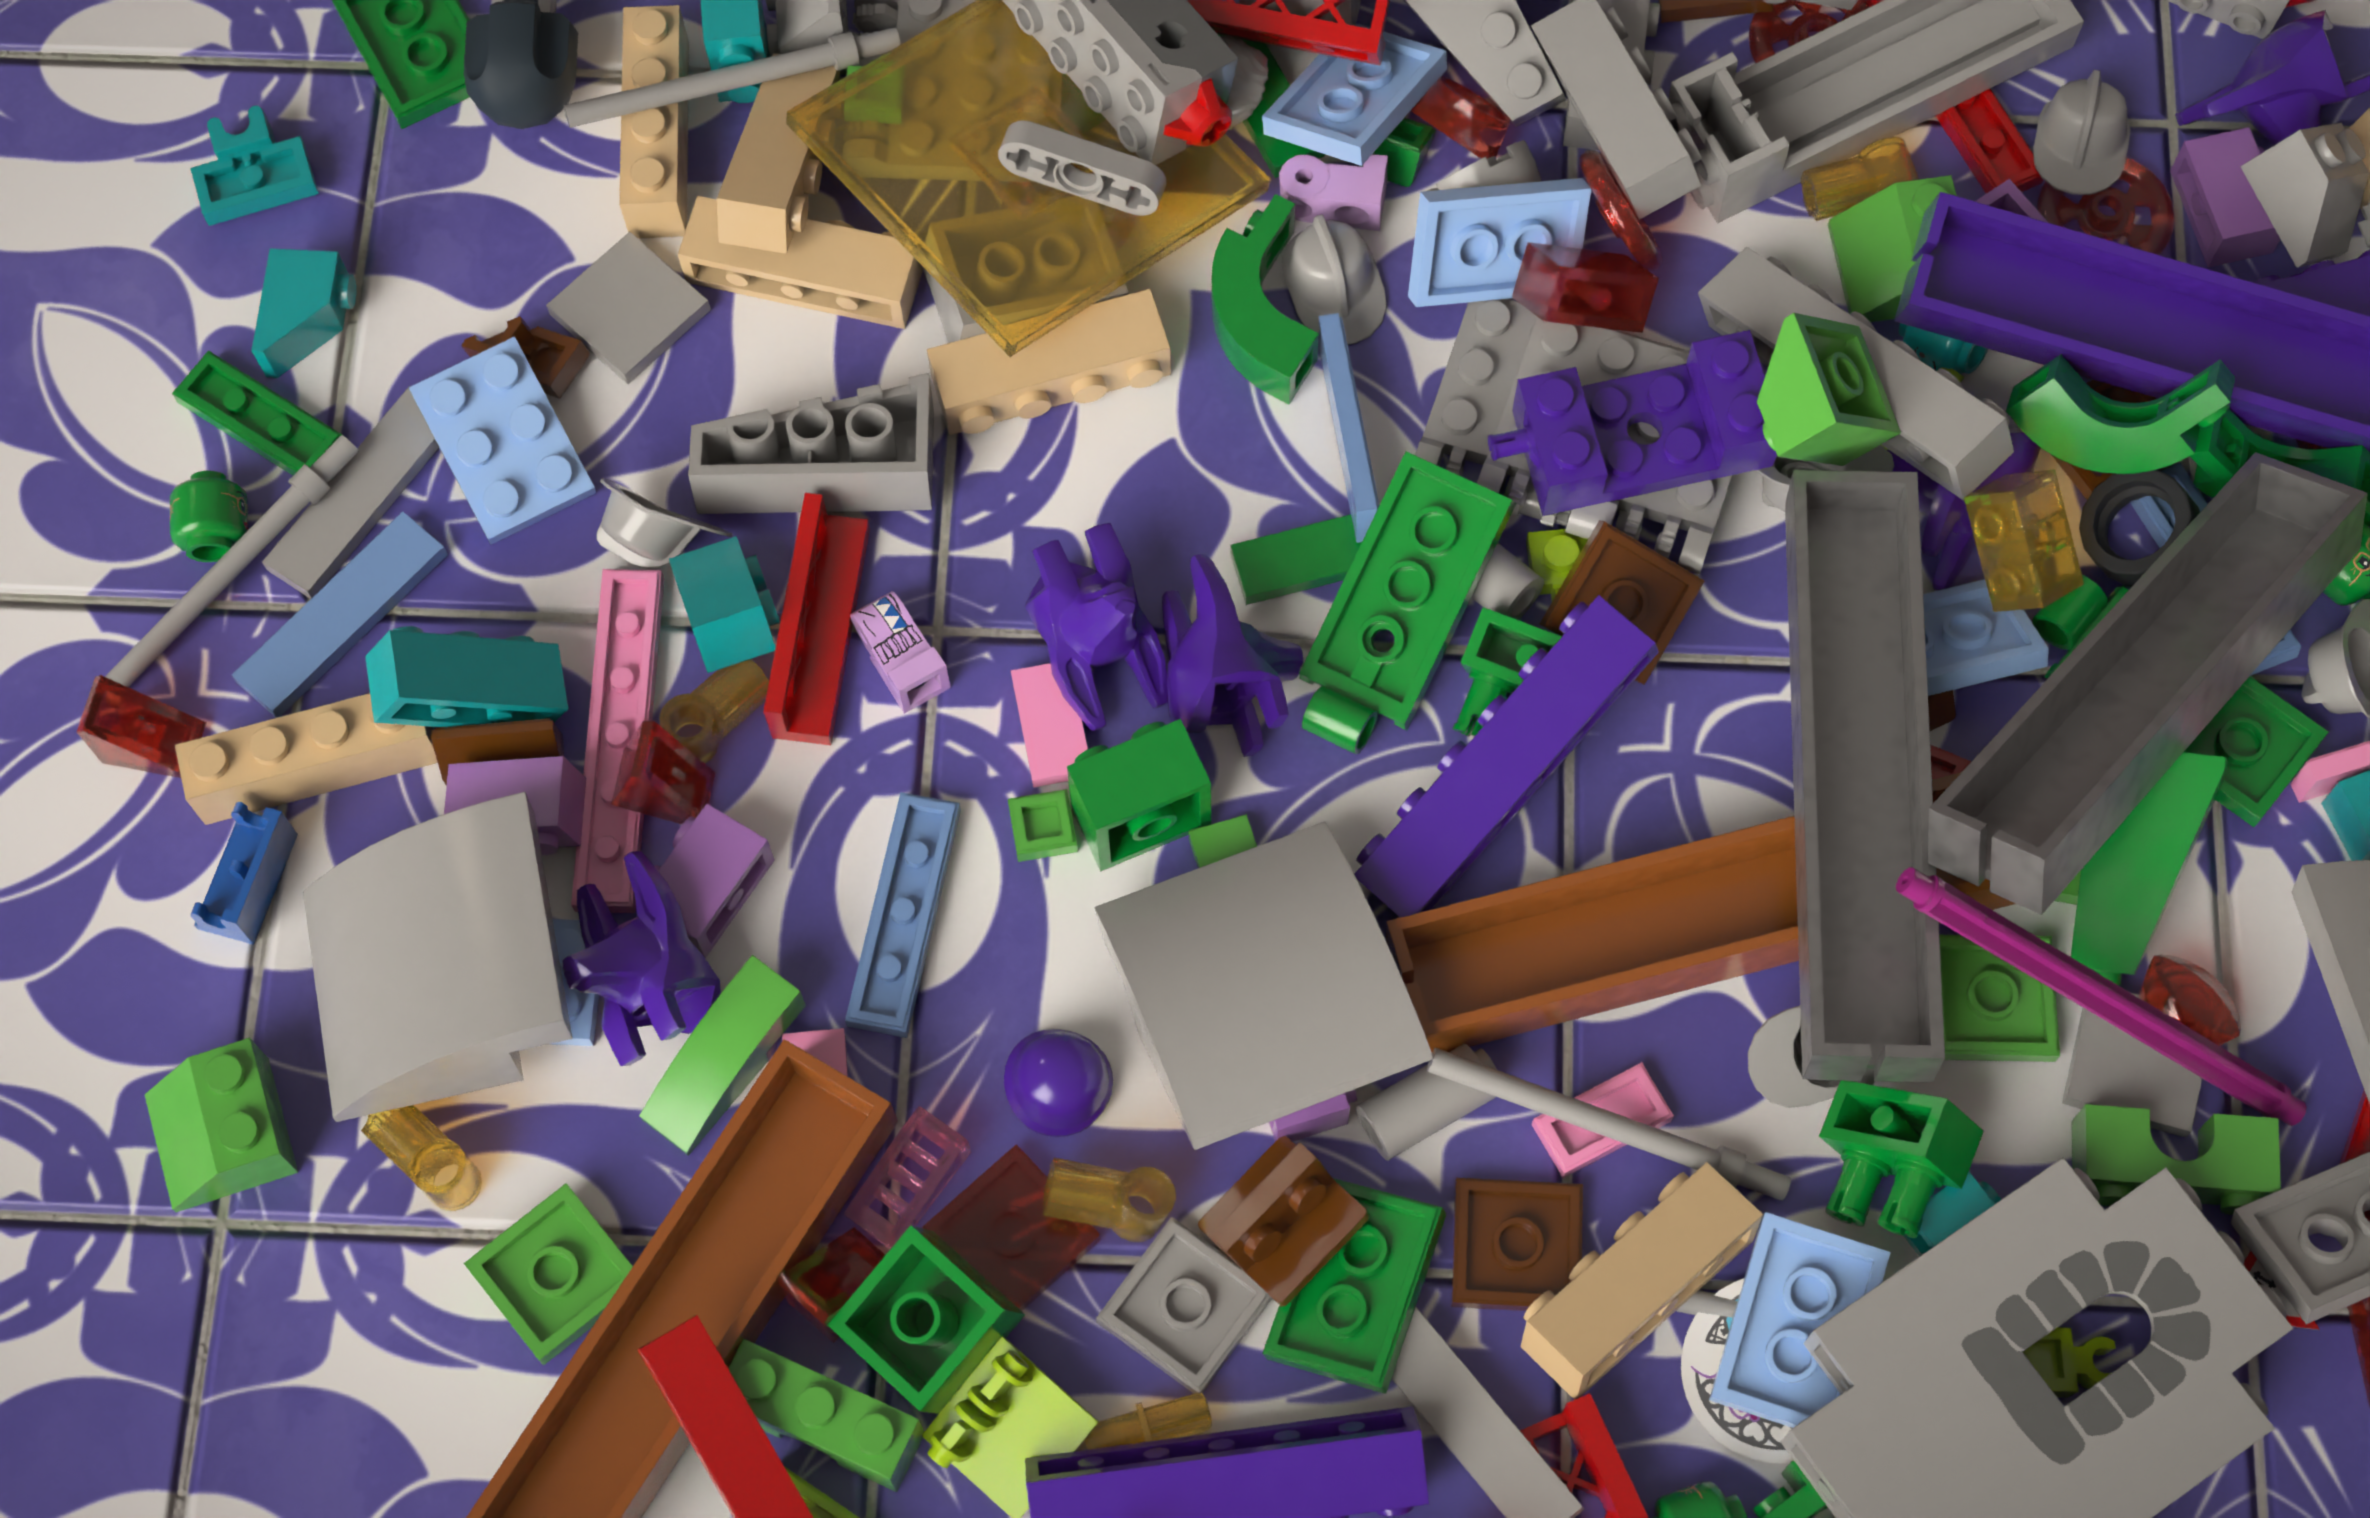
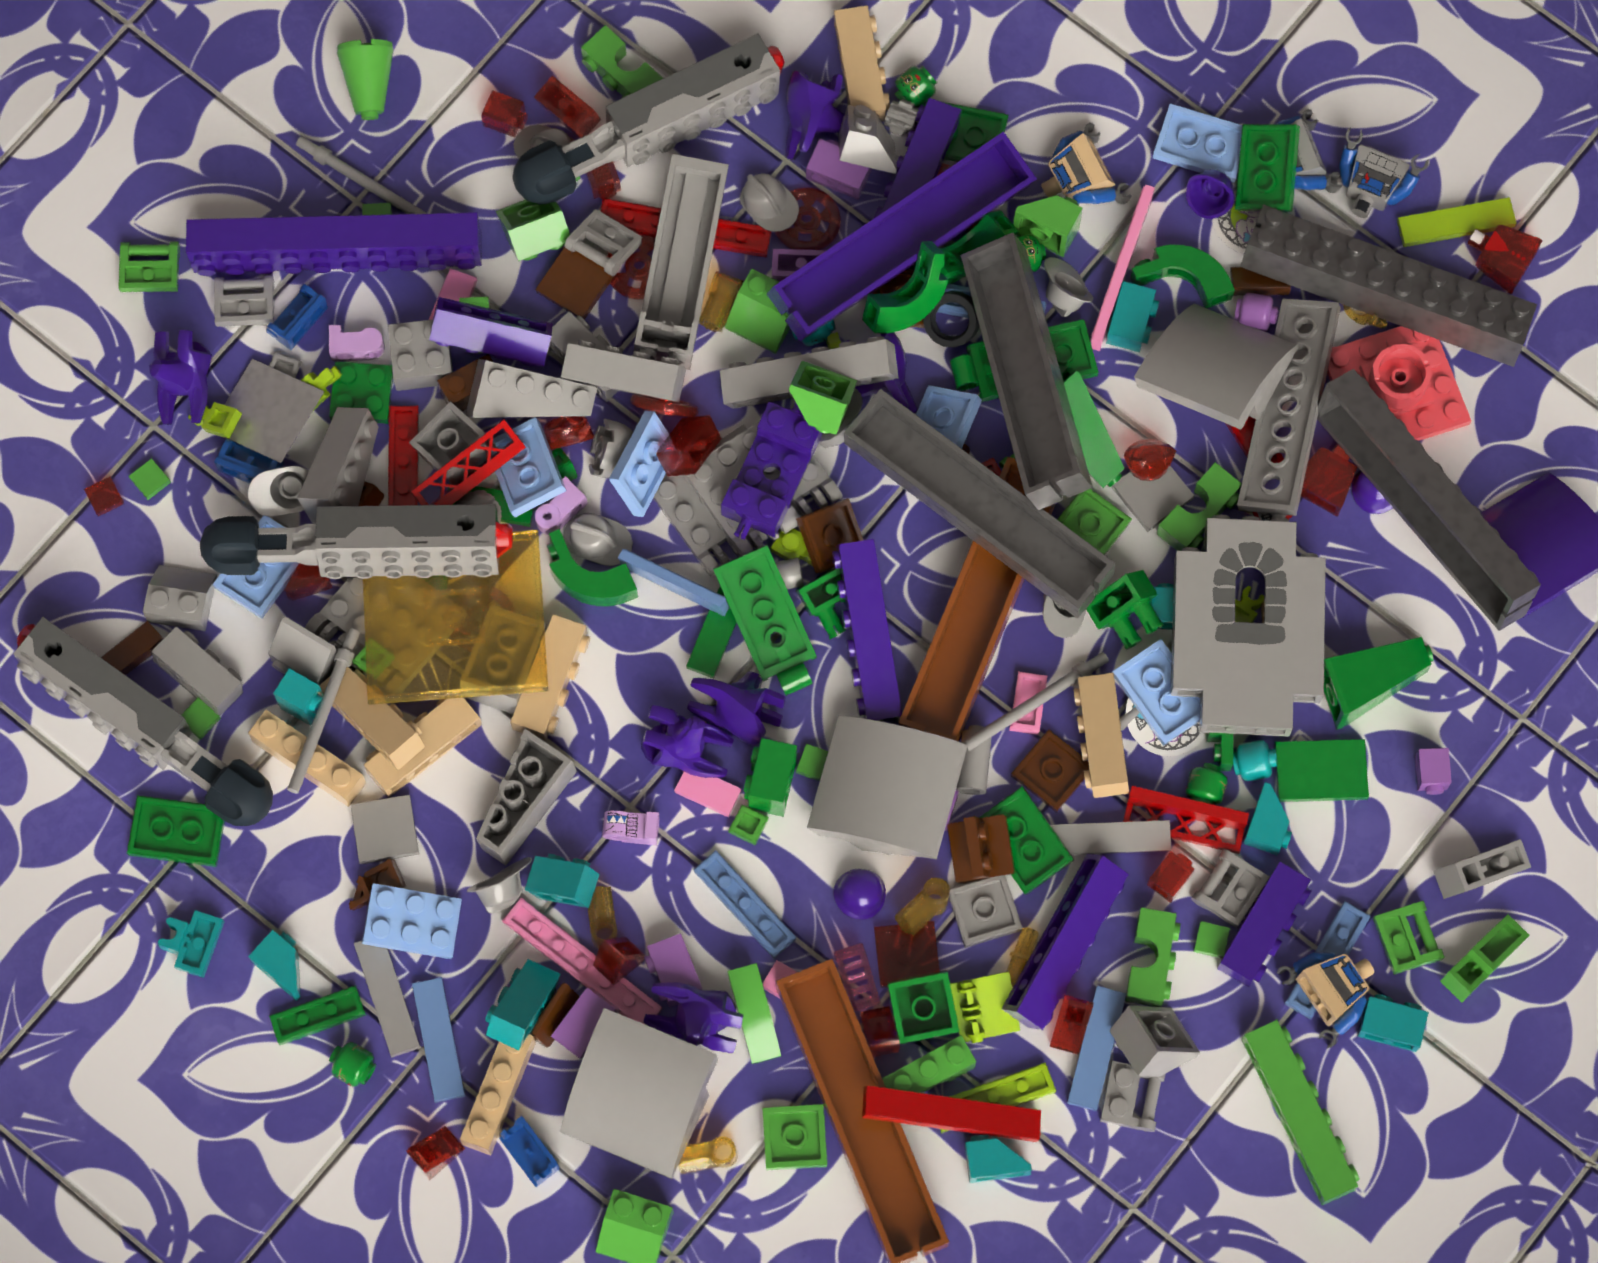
camera: 55 degrees left, 5 degrees up
light grey bar [91,435,359,707] -> none
red fence [763,493,870,746] -> none
light grey beam [998,121,1167,216] -> none
magenta piece [1896,867,2307,1126] -> none
clear yellow brick [1964,469,2084,612] -> none

